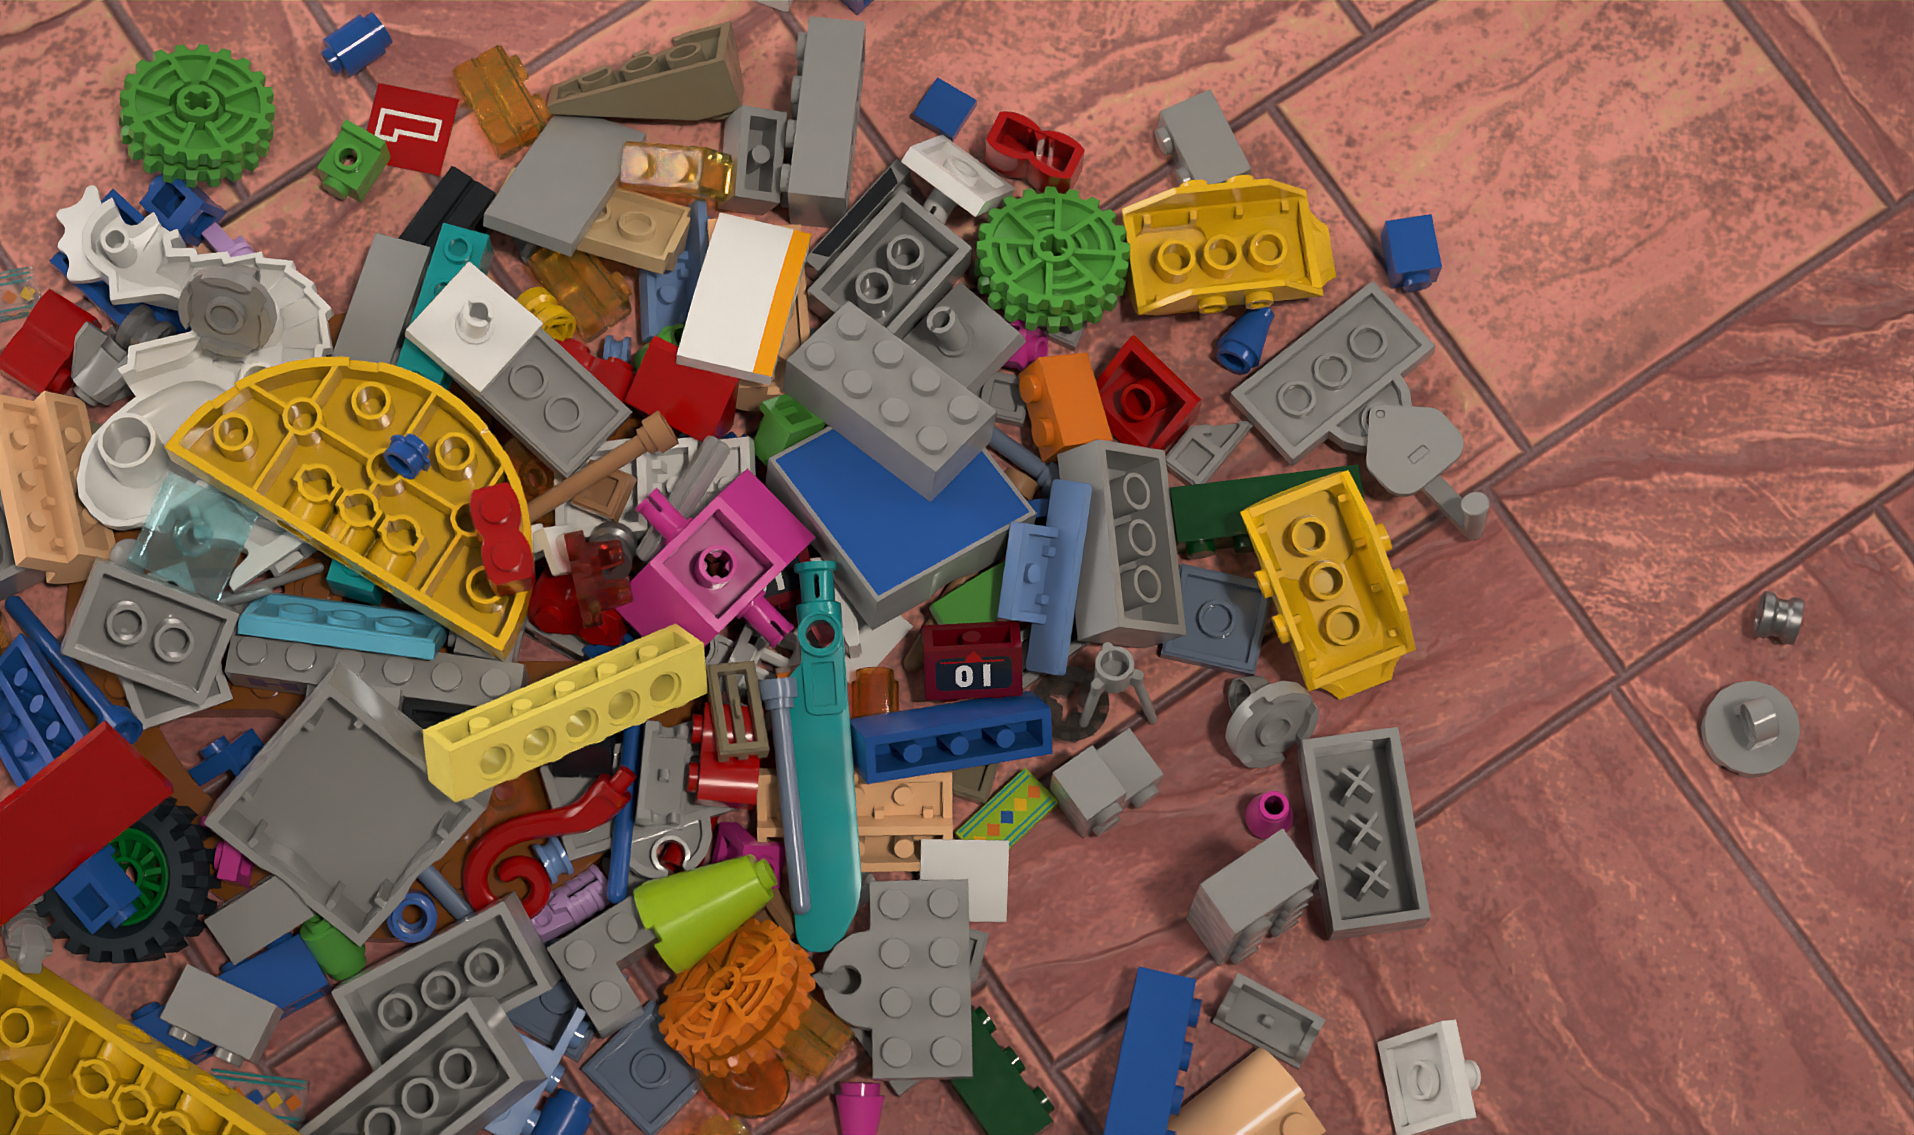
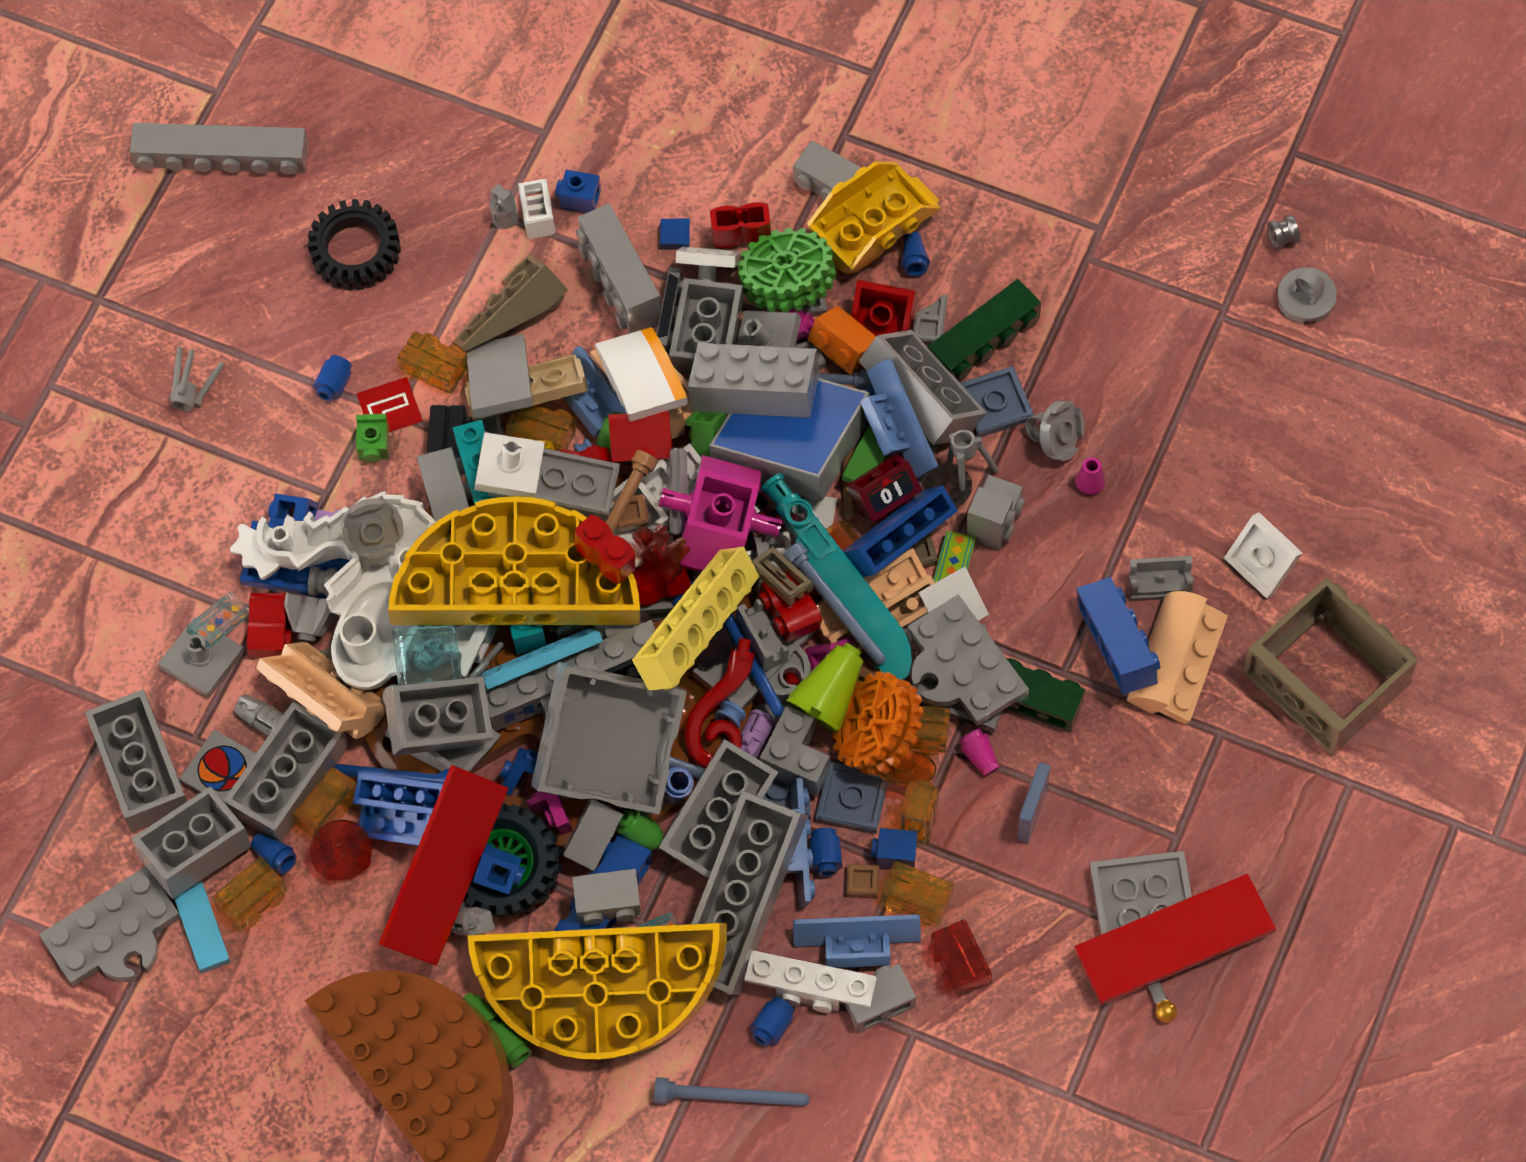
camera: 25 degrees left, 10 degrees down
bright green piece [119,44,275,188] -> none
blue plate [384,434,431,479] -> none
clear yellow brick [618,141,732,202] -> none
light grey brick [718,105,787,216] -> none
light grey brick [1186,829,1318,967] -> none
light grey plate [1230,281,1490,541] -> none
yellow slope [1240,470,1416,700] -> none
light grey brick [1297,727,1431,941] -> none
blue brick [1380,214,1442,292] -> none

